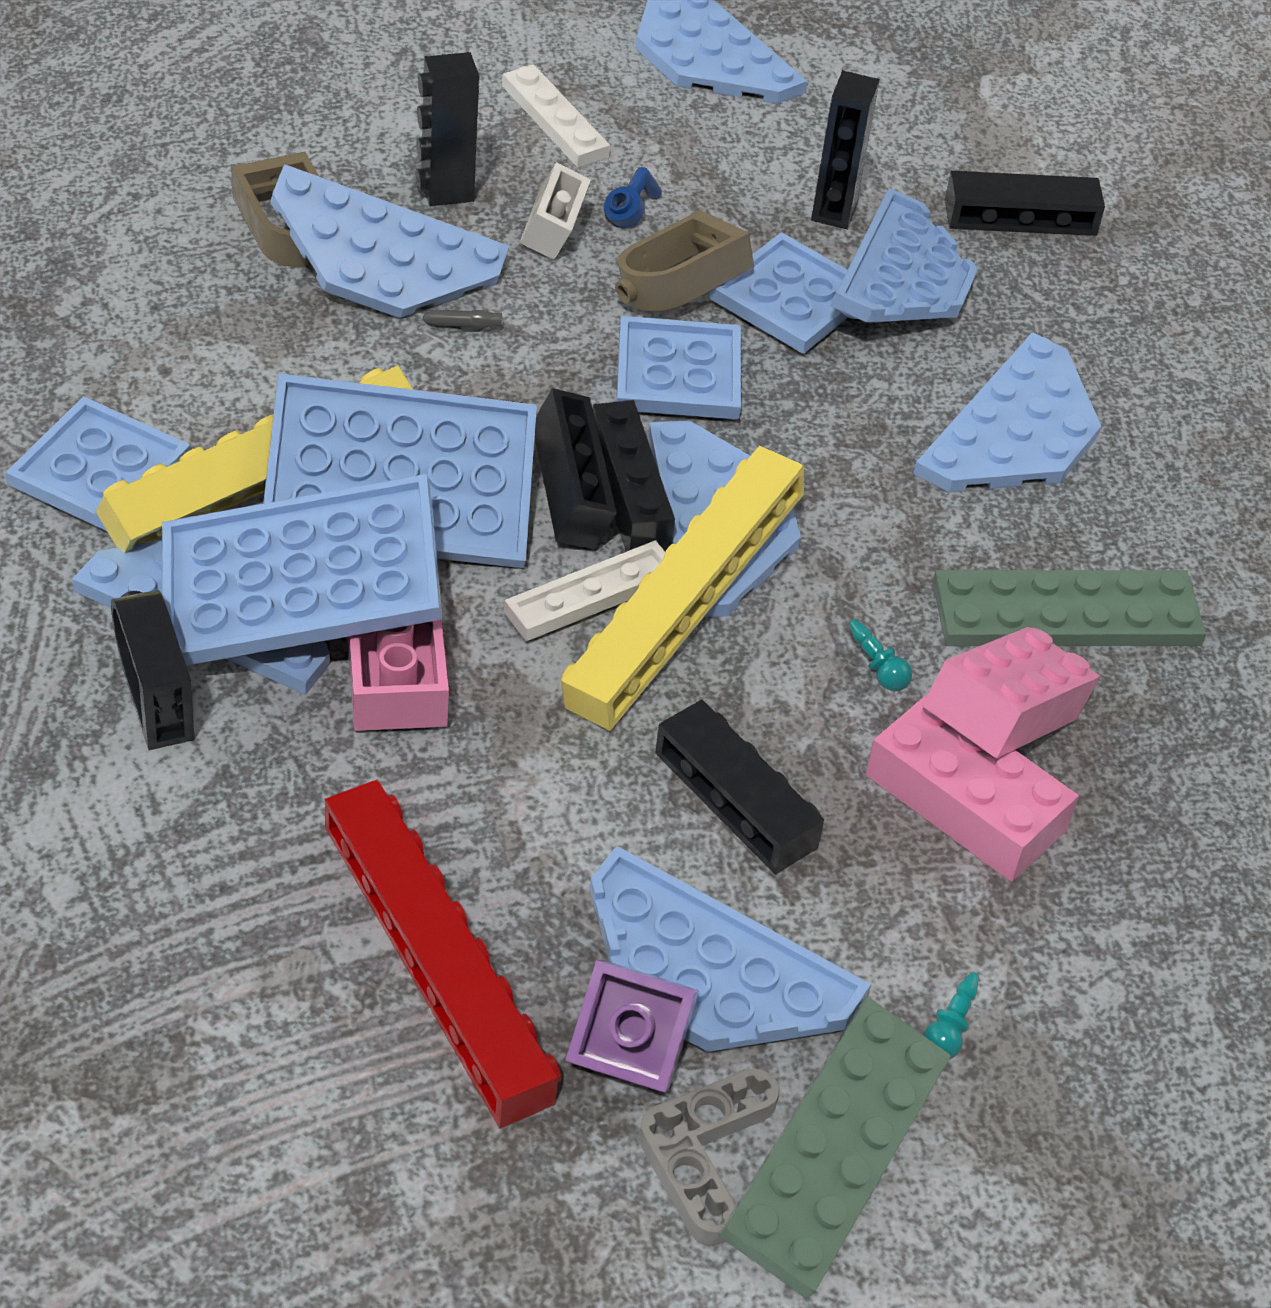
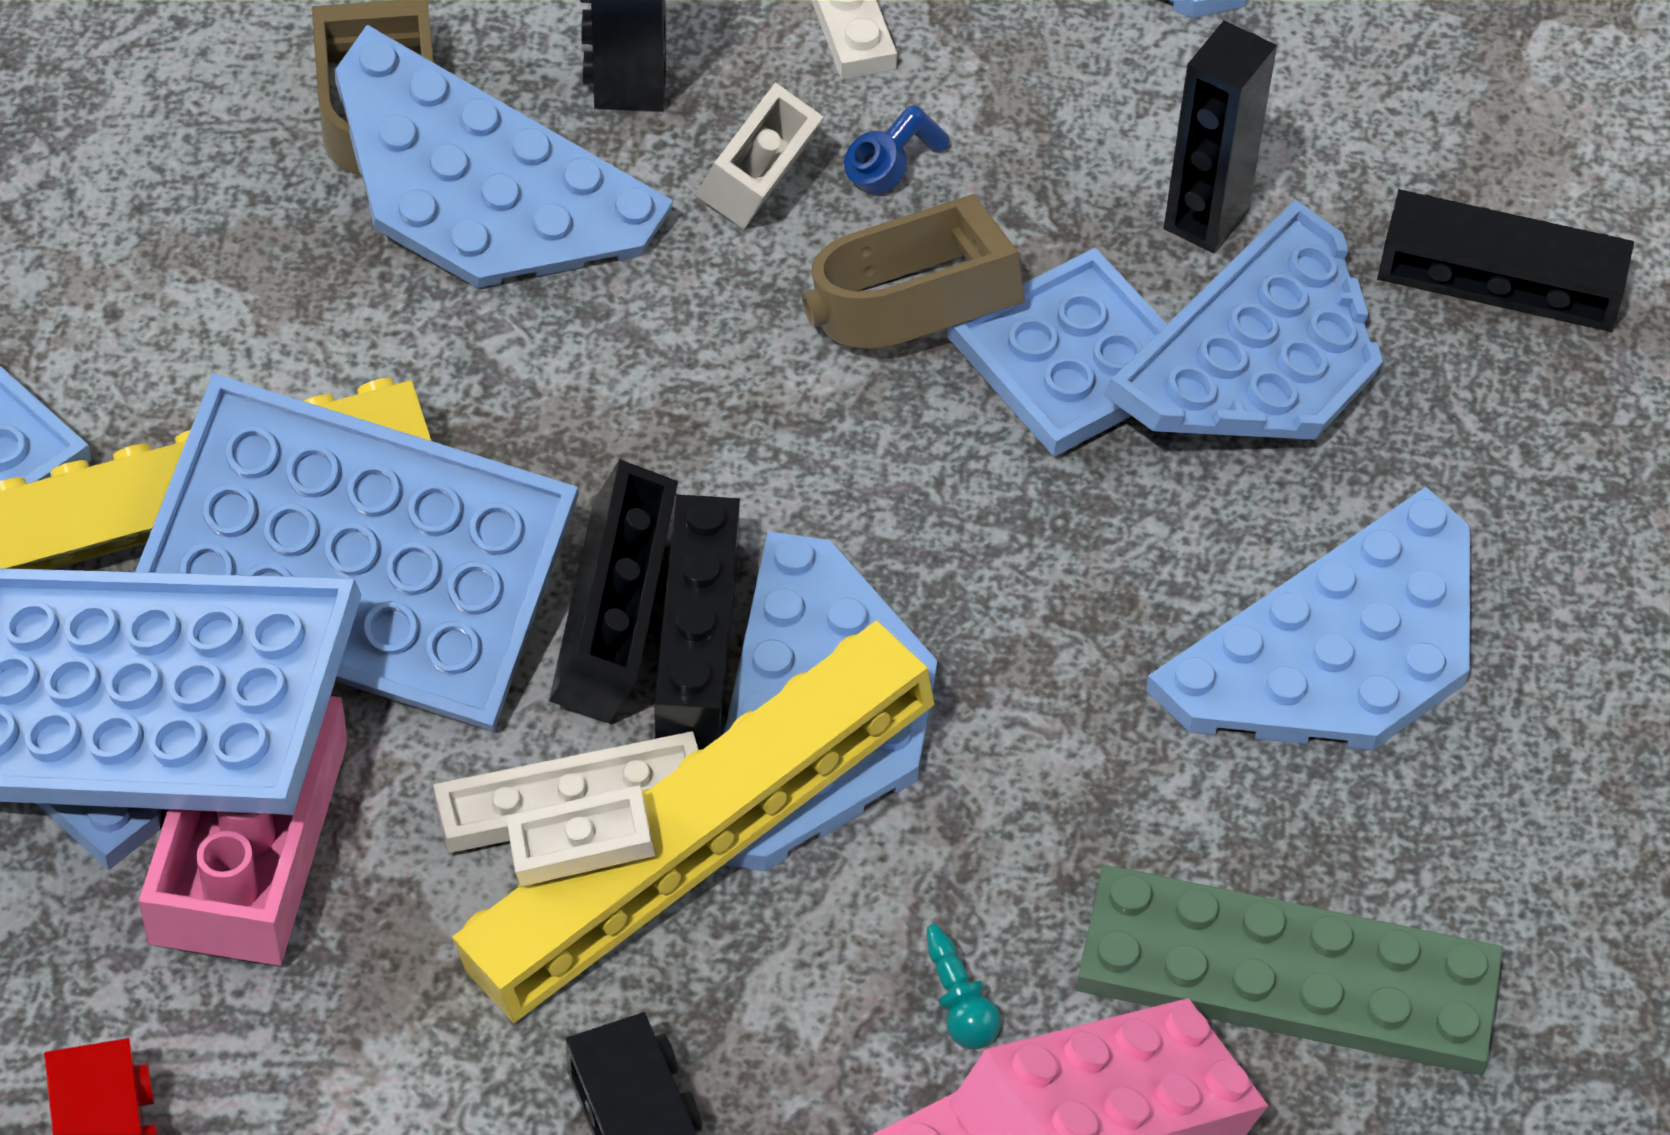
camera: 20 degrees right, 5 degrees up
dark grey piece [423,310,502,332] -> none
light blue plate [616,316,741,419] -> none
none -> white plate [506,785,655,887]

